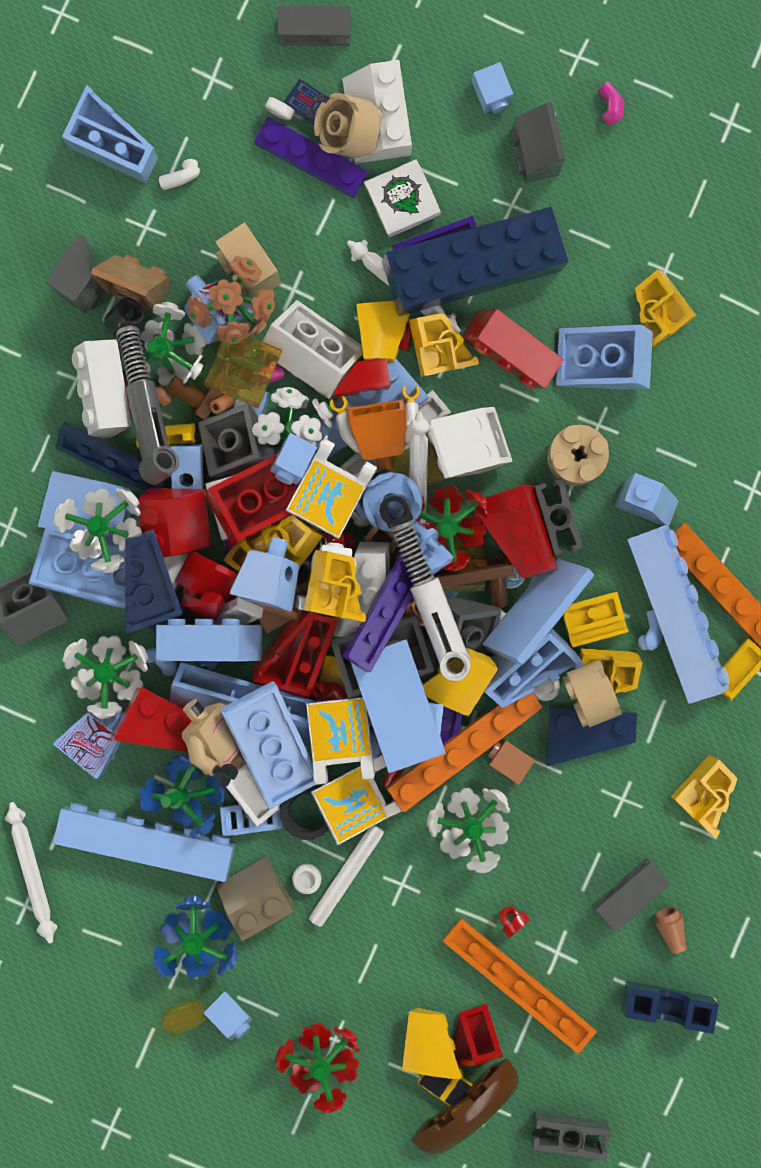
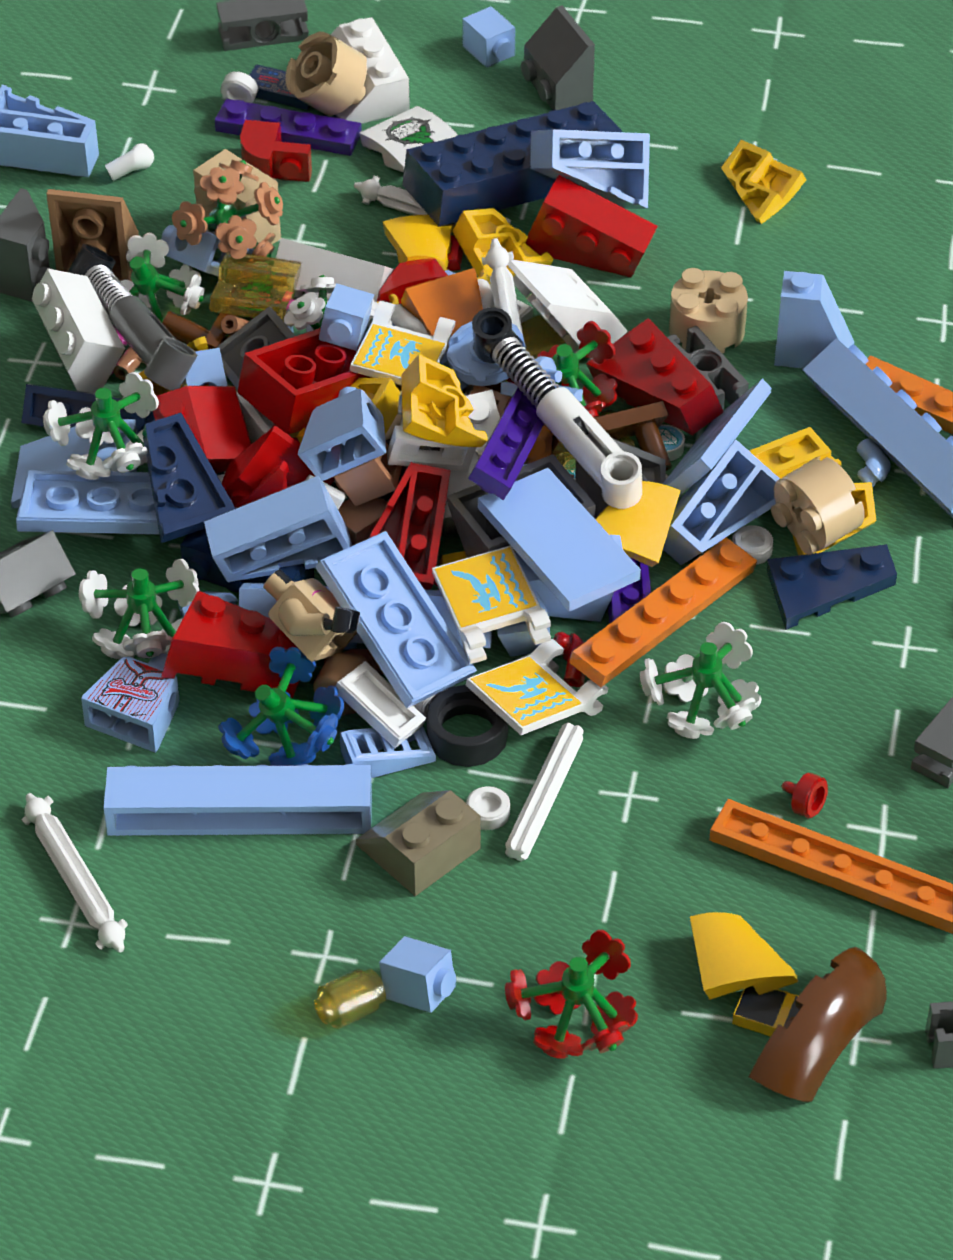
camera: 15 degrees left, 40 degrees down
blue plant [152,895,238,978] -> none
red slope [453,1004,503,1066] -> none
nougat brick [487,739,535,785] -> none
light blue slope [556,325,653,390] -> none
dark pink arm [598,81,624,126] -> none
none -> red brick [240,120,312,182]
none -> light blue wedge [530,129,650,209]

